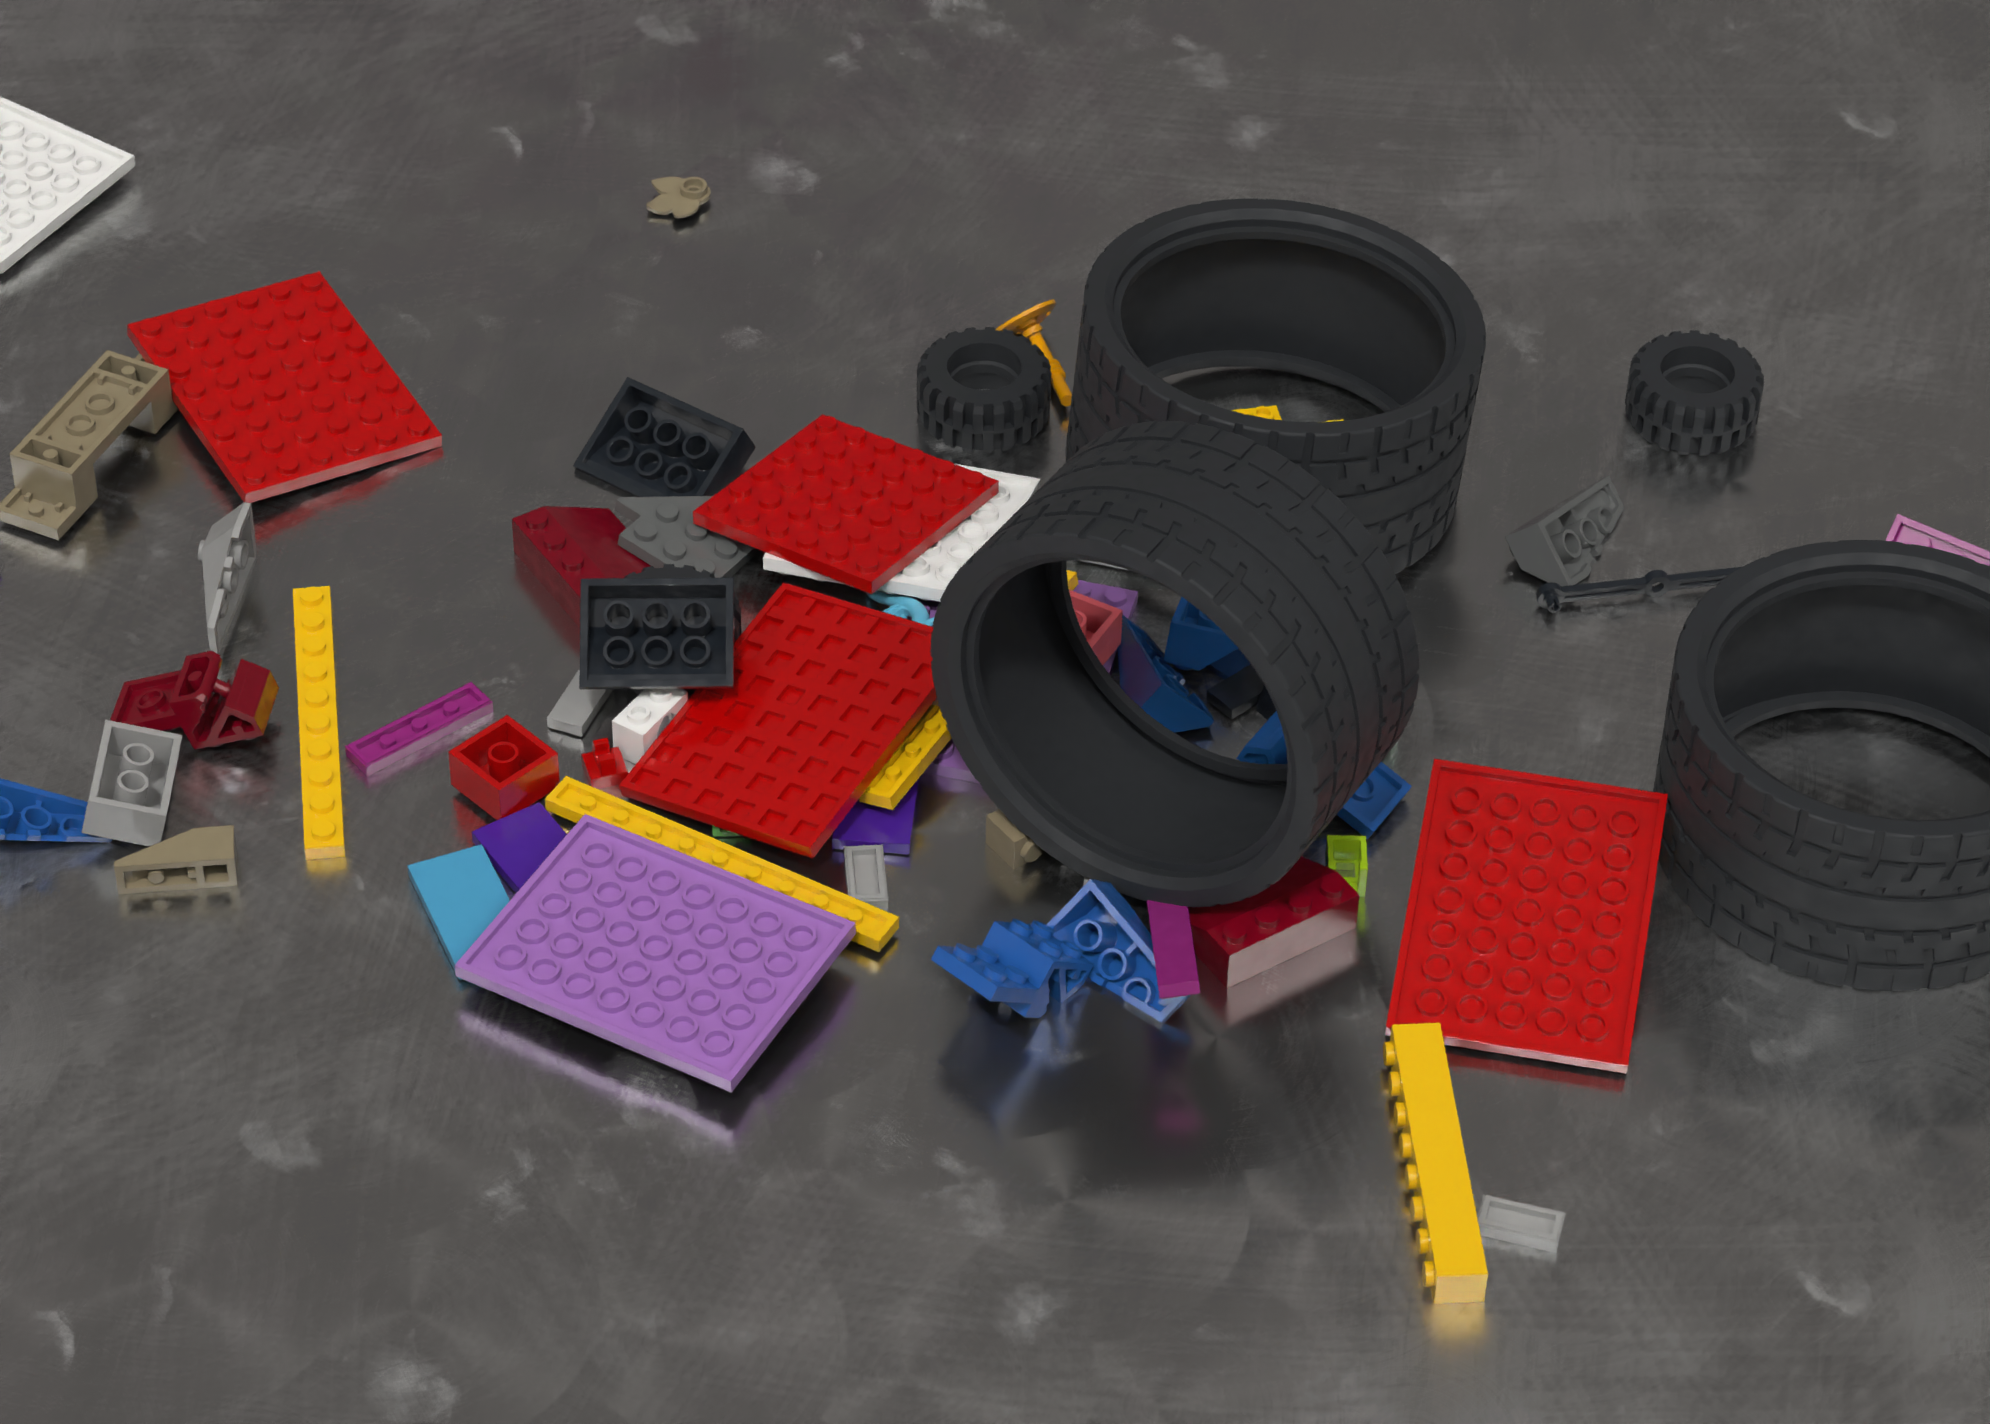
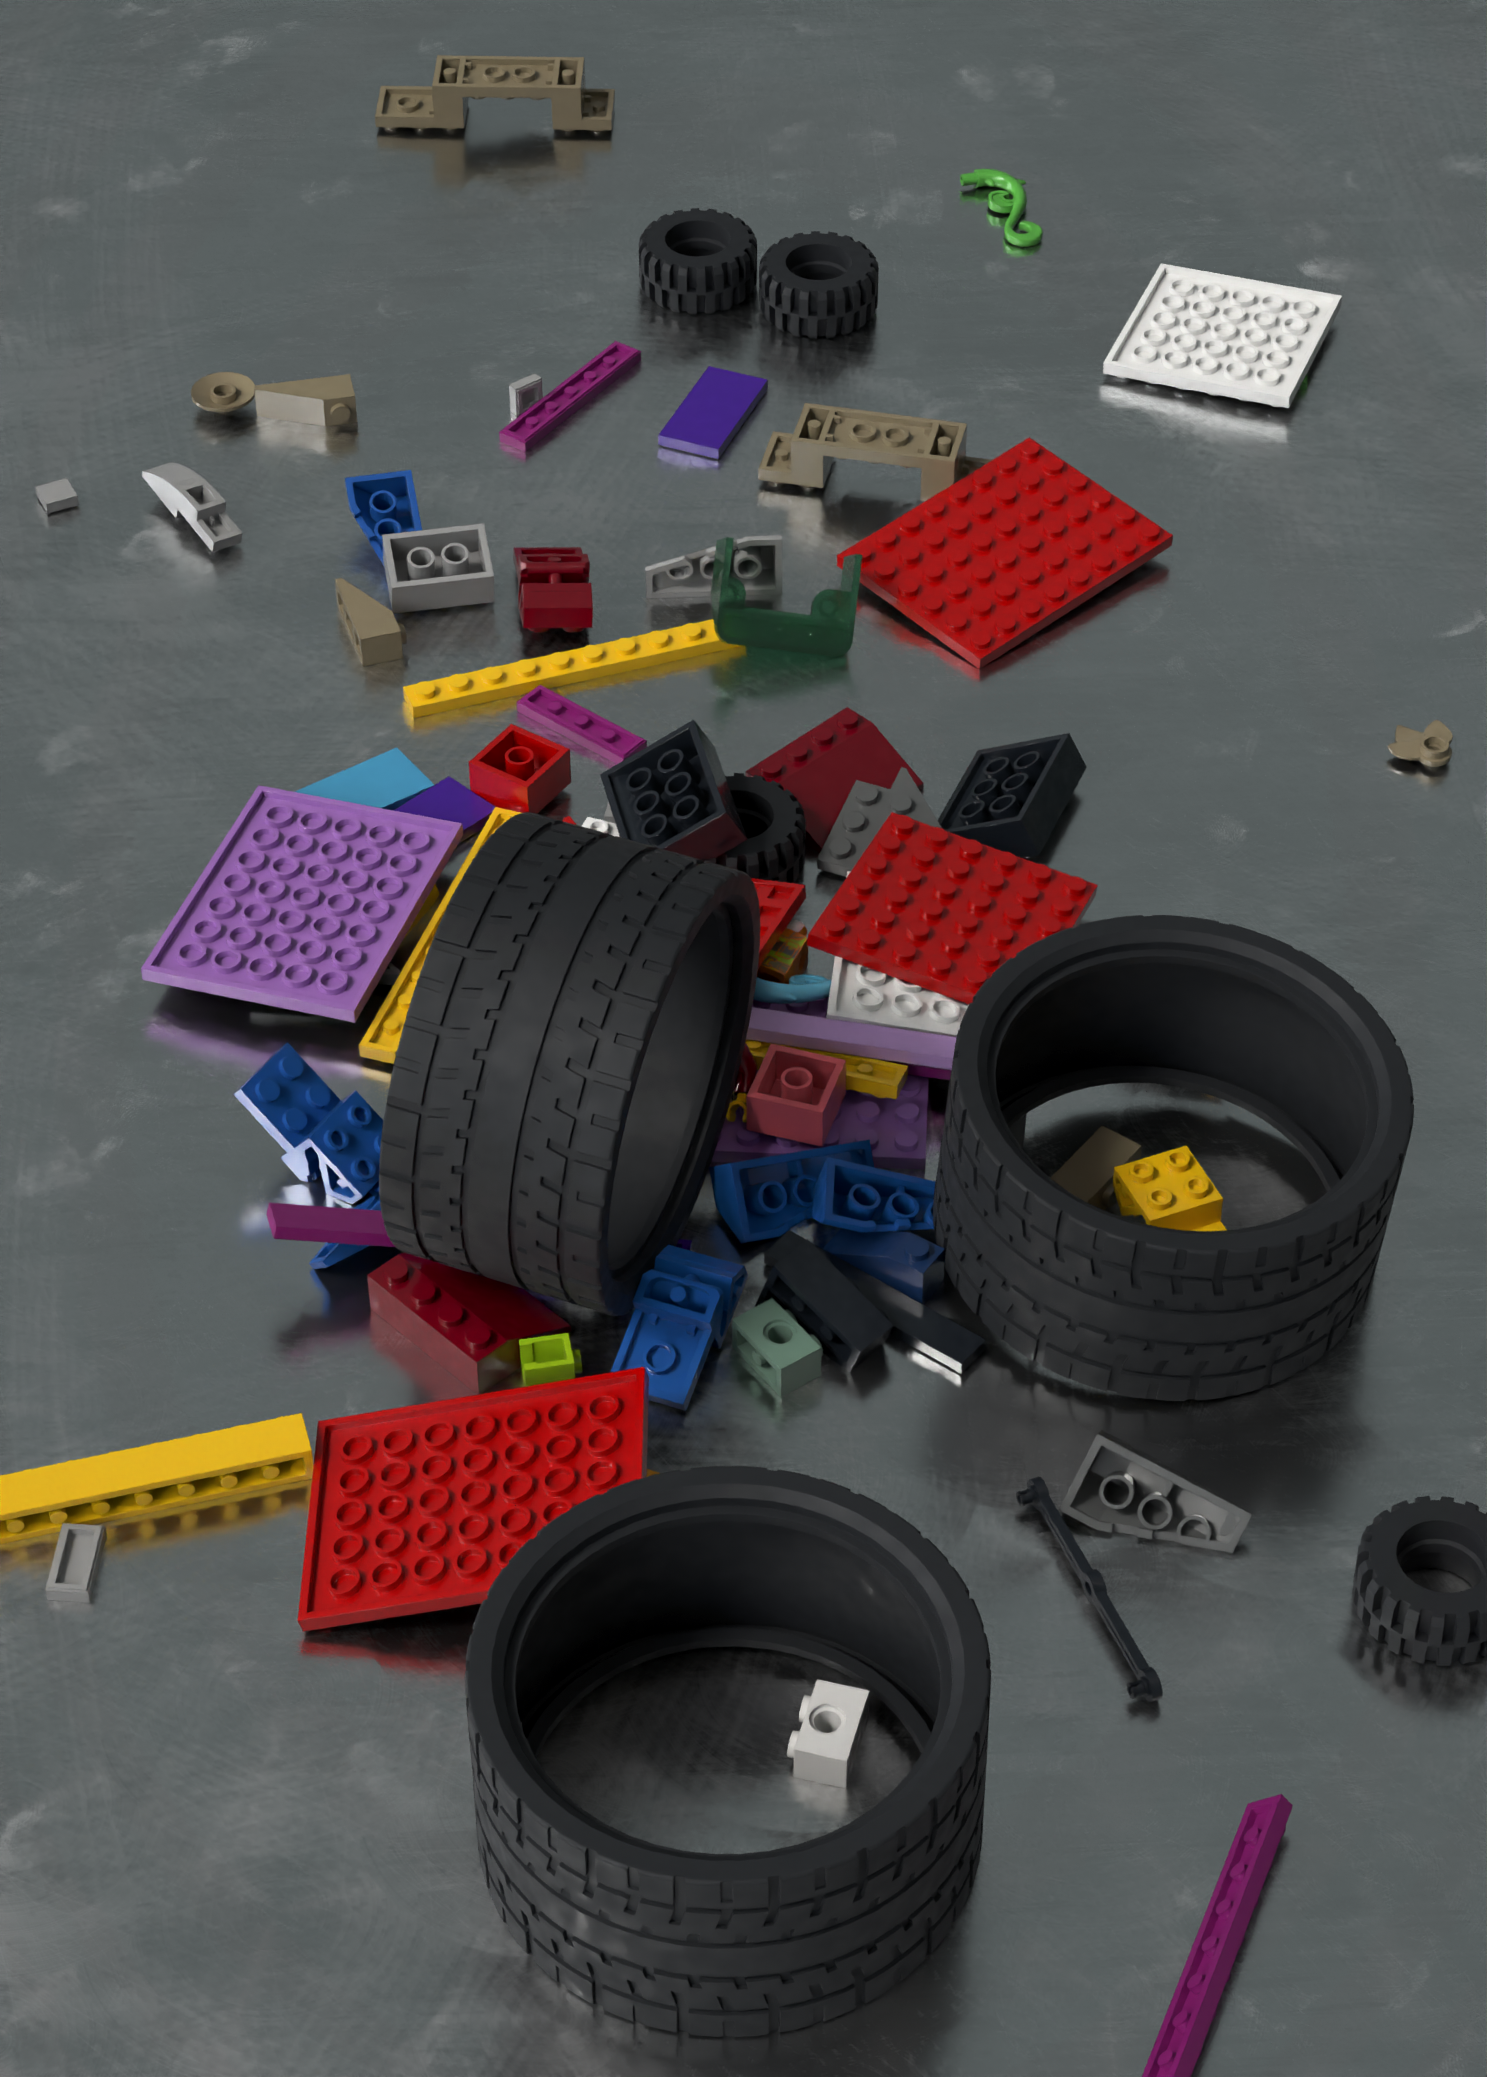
camera: 80 degrees right, 0 degrees up
none -> clear green windscreen [711,537,862,657]
none -> white brick [787,1679,869,1789]

